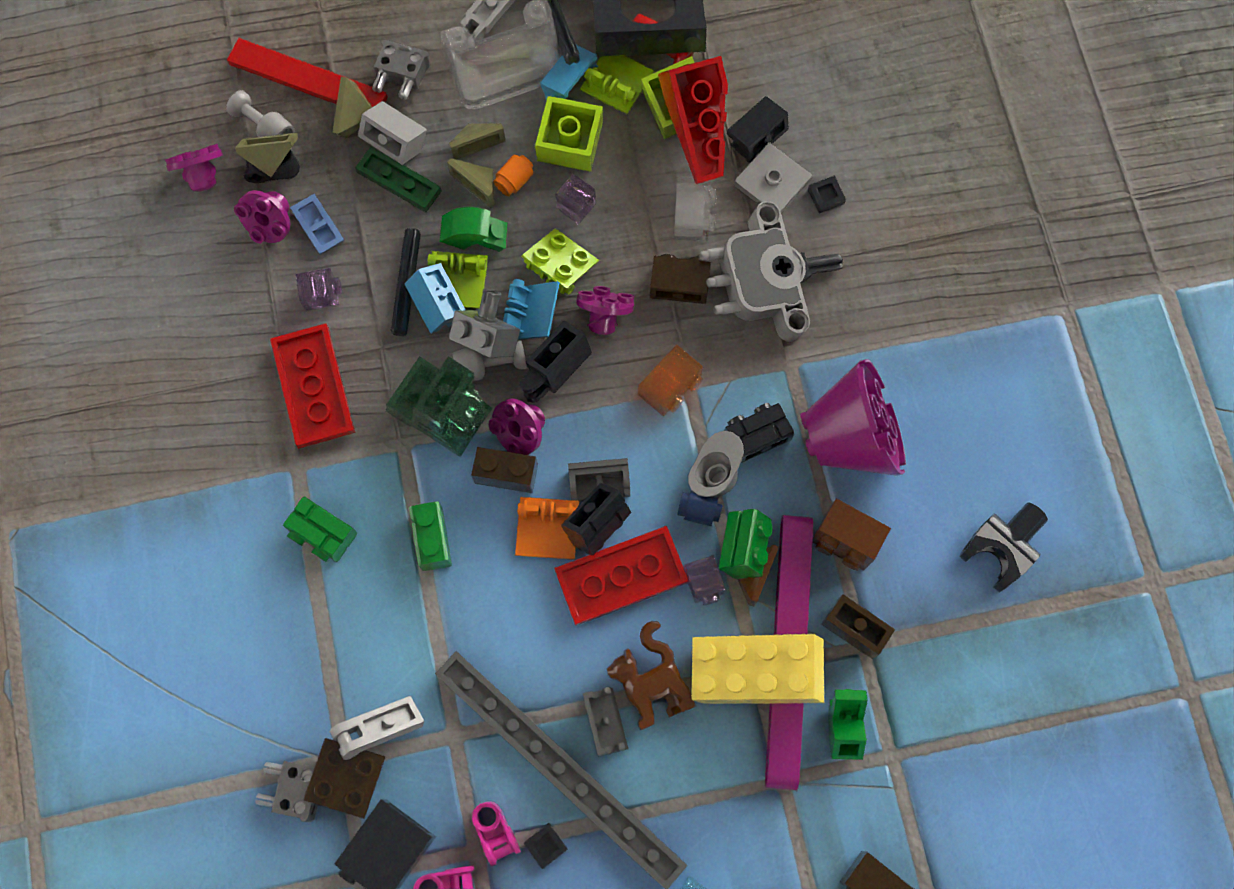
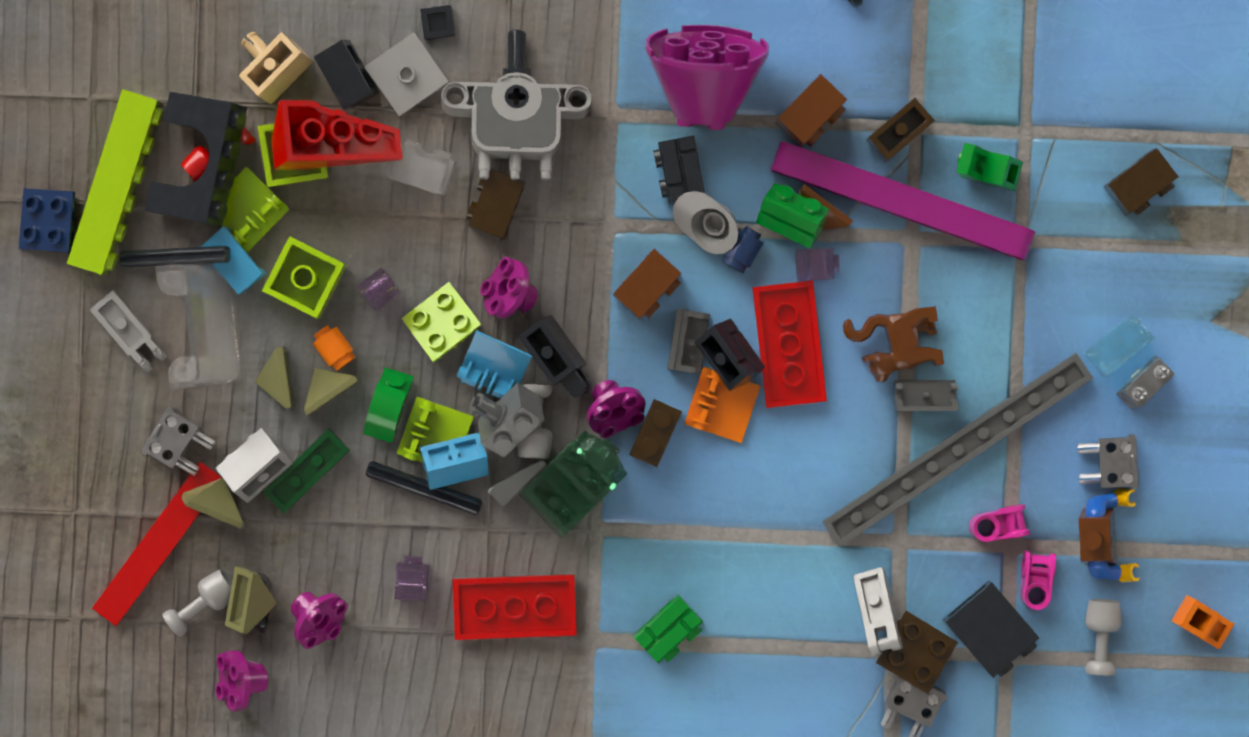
camera: 75 degrees left, 15 degrees up
medium blue slope [290,194,344,255] -> none
green brick [409,501,452,571] -> none
black tile [524,823,568,869] -> none
clear orange brick [637,345,703,417] -> none
light yellow brick [691,634,824,704] -> none
none -> tan brick [239,32,314,104]
none -> dark grey slope [487,459,548,507]
none -> reddish brown brick [613,249,682,320]

